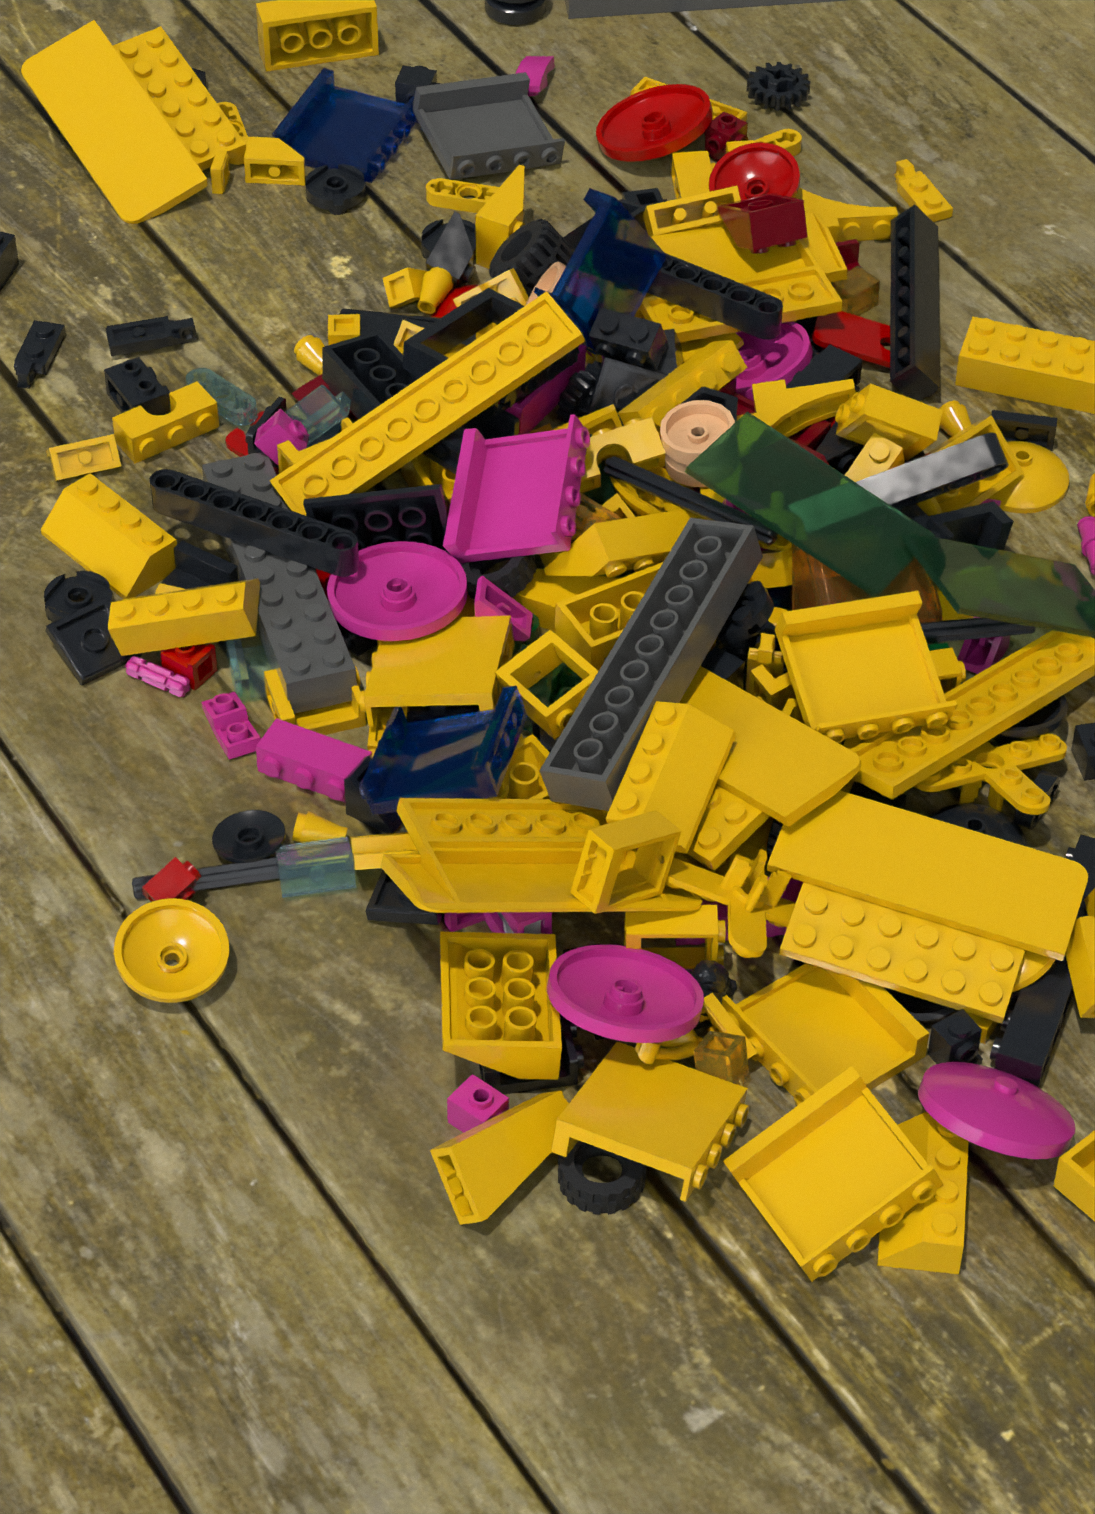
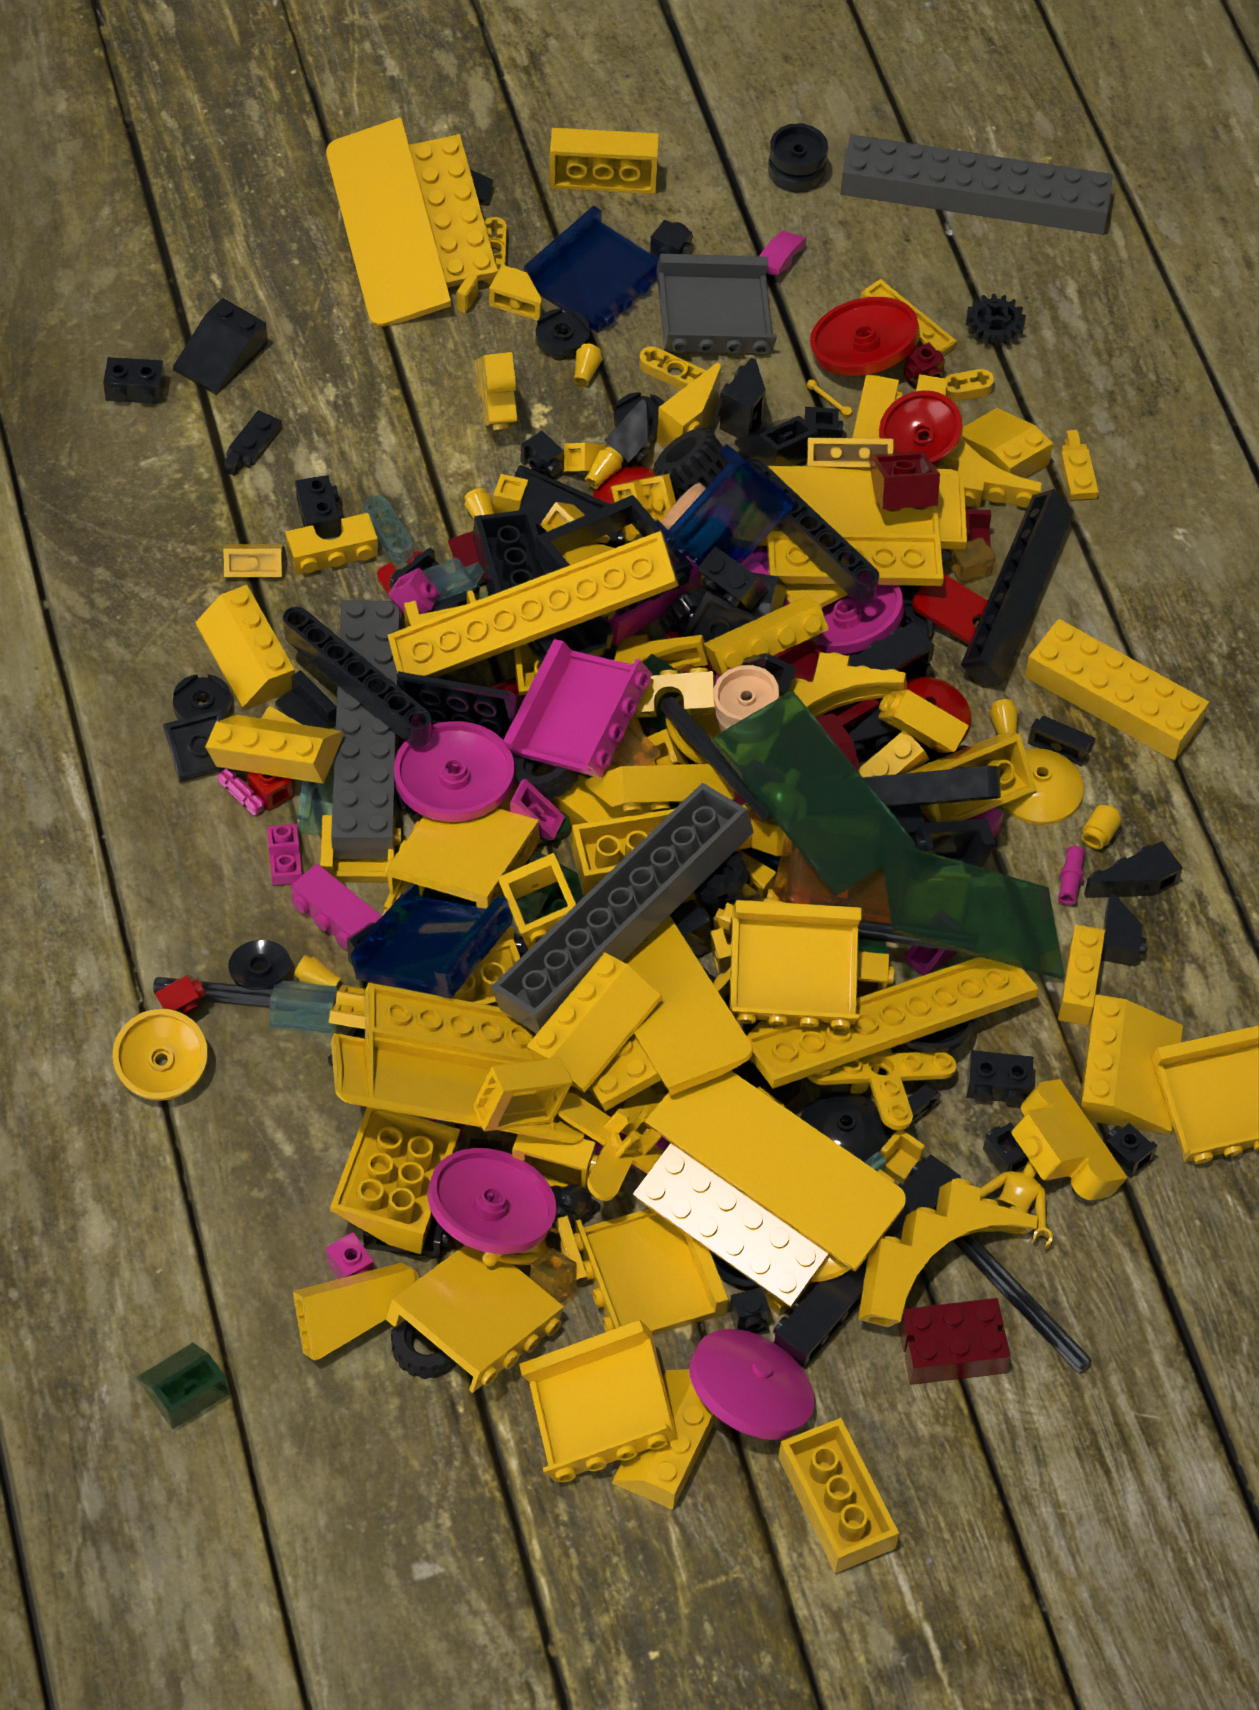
camera: 15 degrees right, 10 degrees up
black hinge [105,316,197,356] -> none
none -> clear green slope [137,1342,229,1429]
none -> yellow brick [475,352,517,430]
none -> black brick [520,431,564,477]
none -> yellow cone [573,344,603,387]
none -> black slope [718,357,766,438]
none -> yellow hinge [806,379,852,418]
none -> yellow panel [878,1130,925,1184]
none -> yellow slope [962,408,1053,478]

